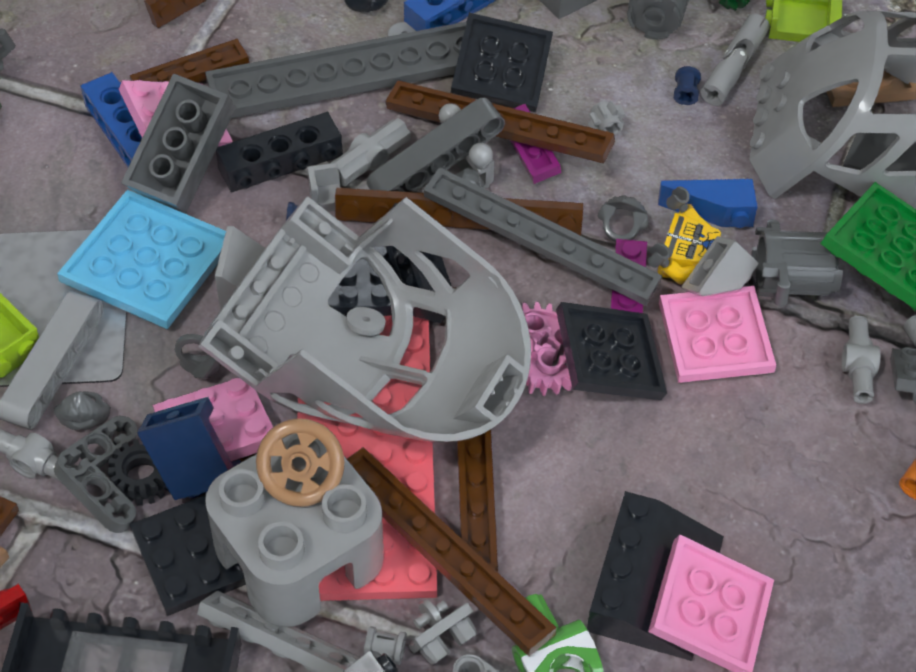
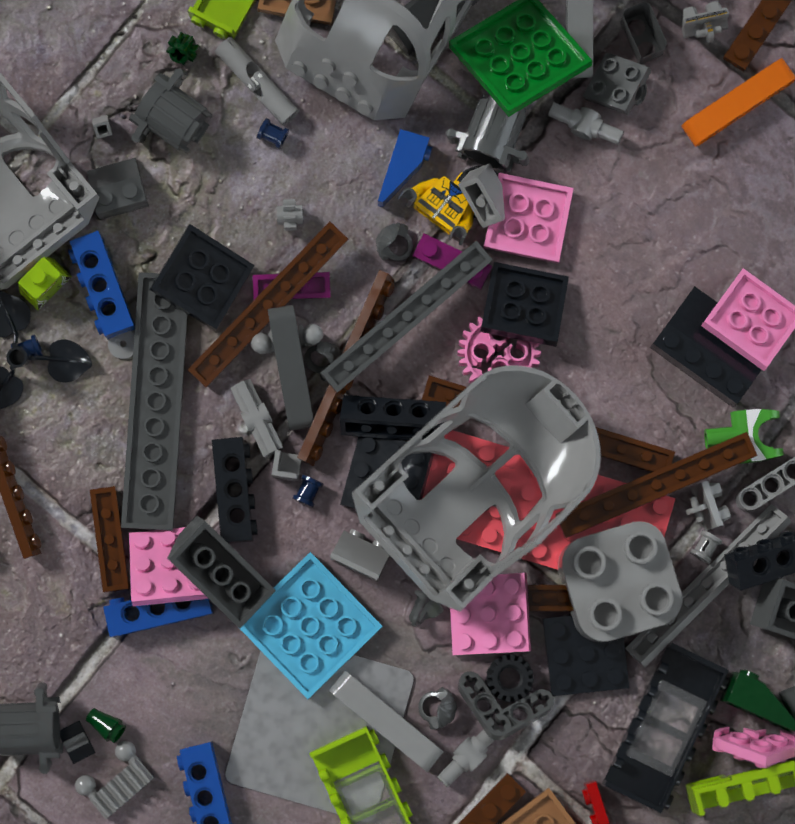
camera: 70 degrees left, 30 degrees up
dark blue panel [137,397,242,500] -> none
medium nougat plate [256,418,345,507] -> none
light grey wheel [346,307,386,336] -> none

